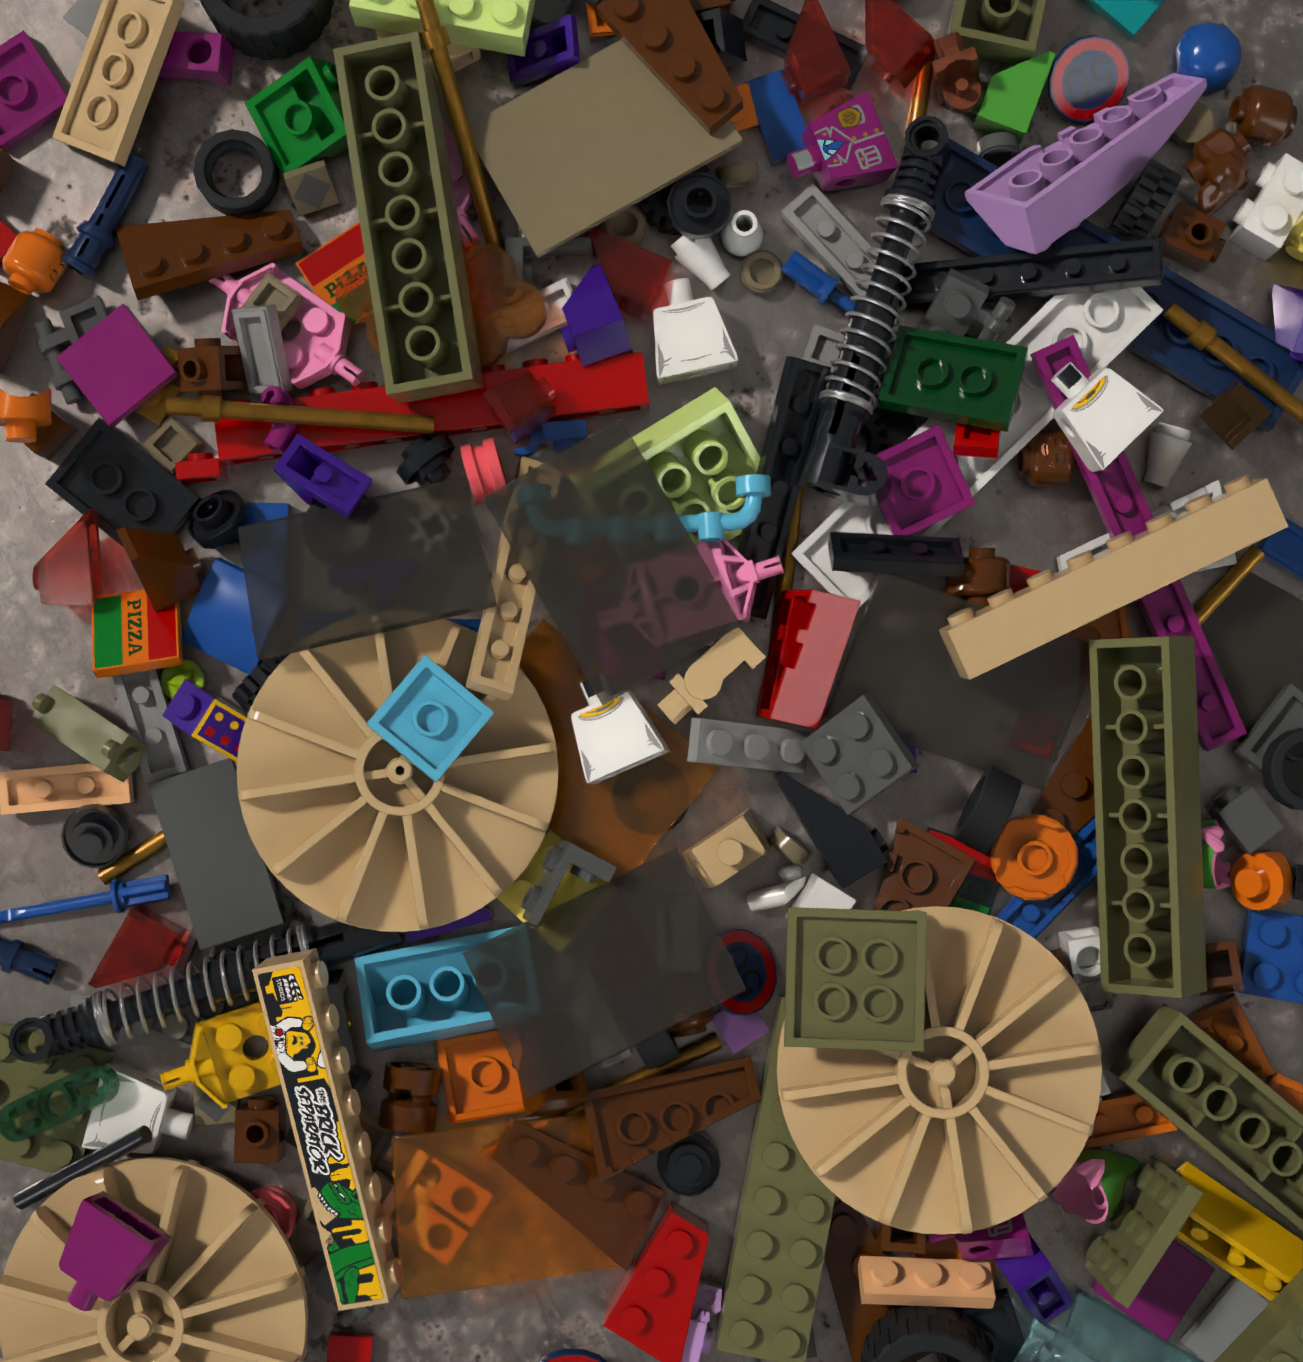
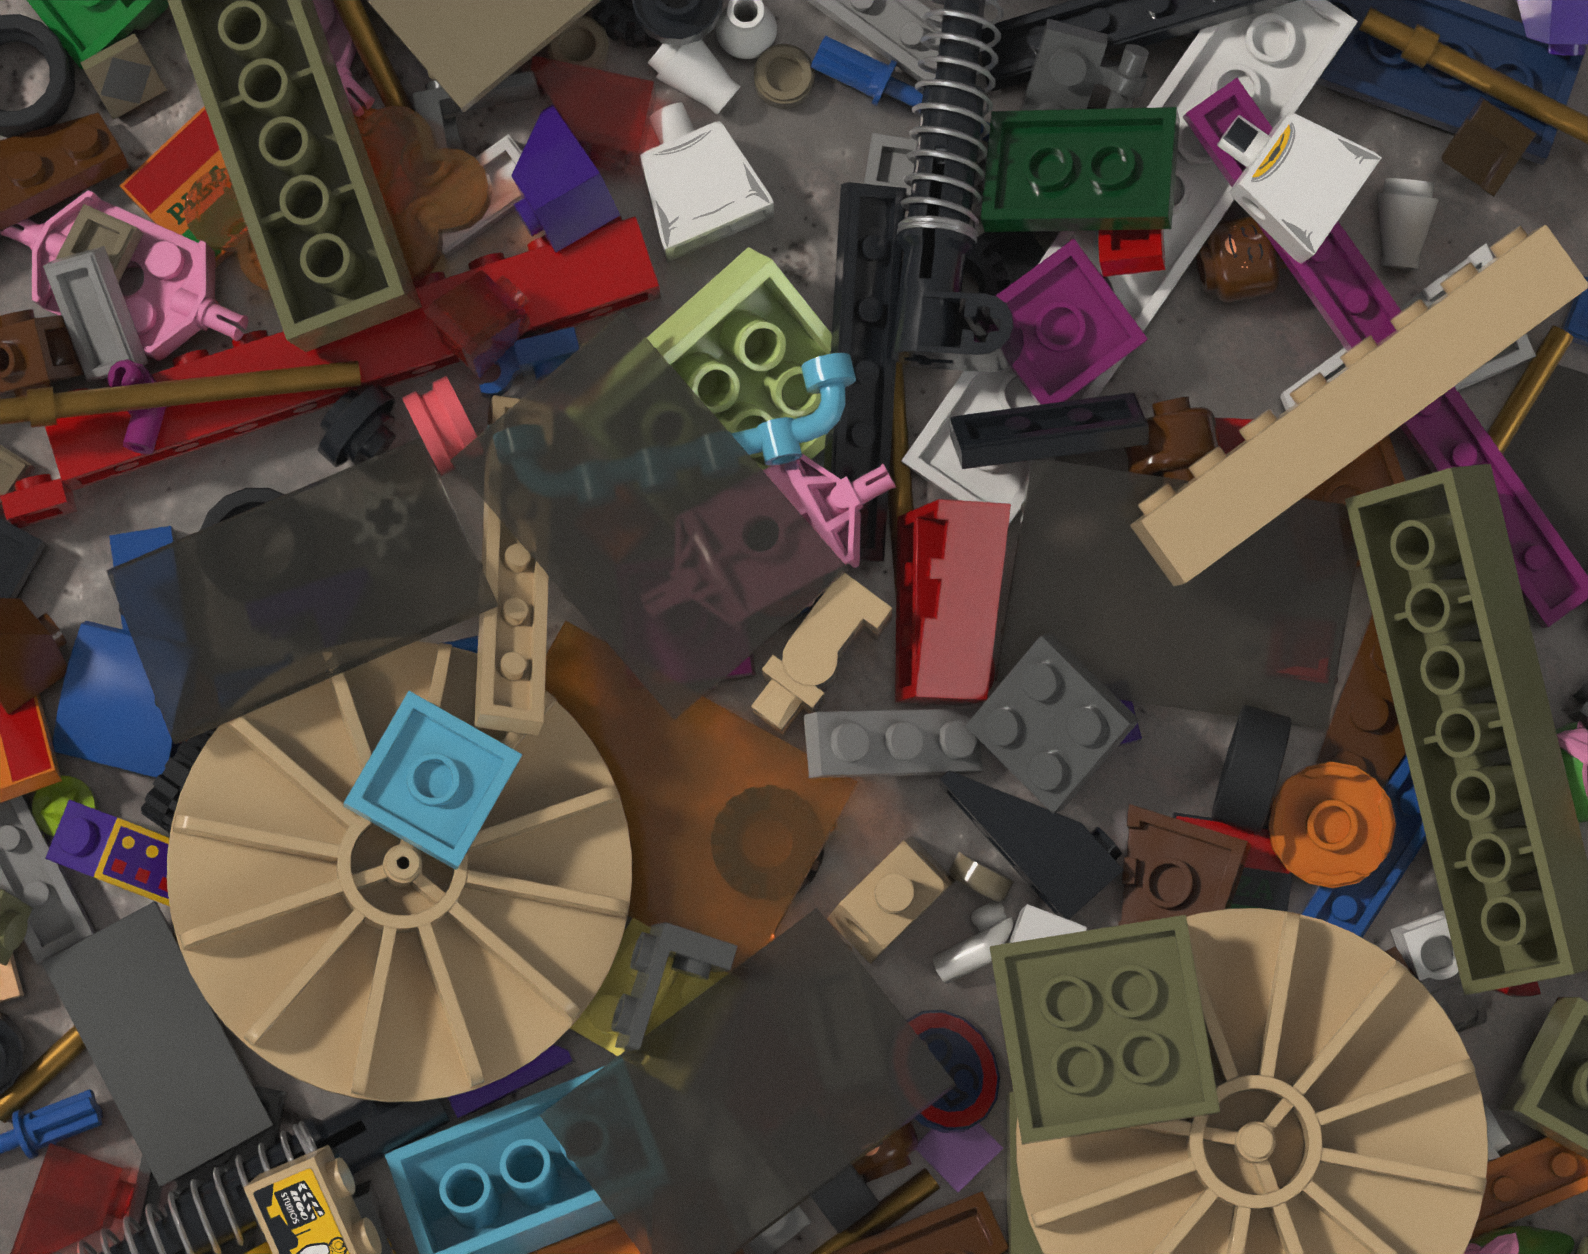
camera: 10 degrees left, 5 degrees down
black plate [187,490,249,549] -> none
dark purple slope [273,433,372,519] -> none
white torso [571,674,670,784] -> none

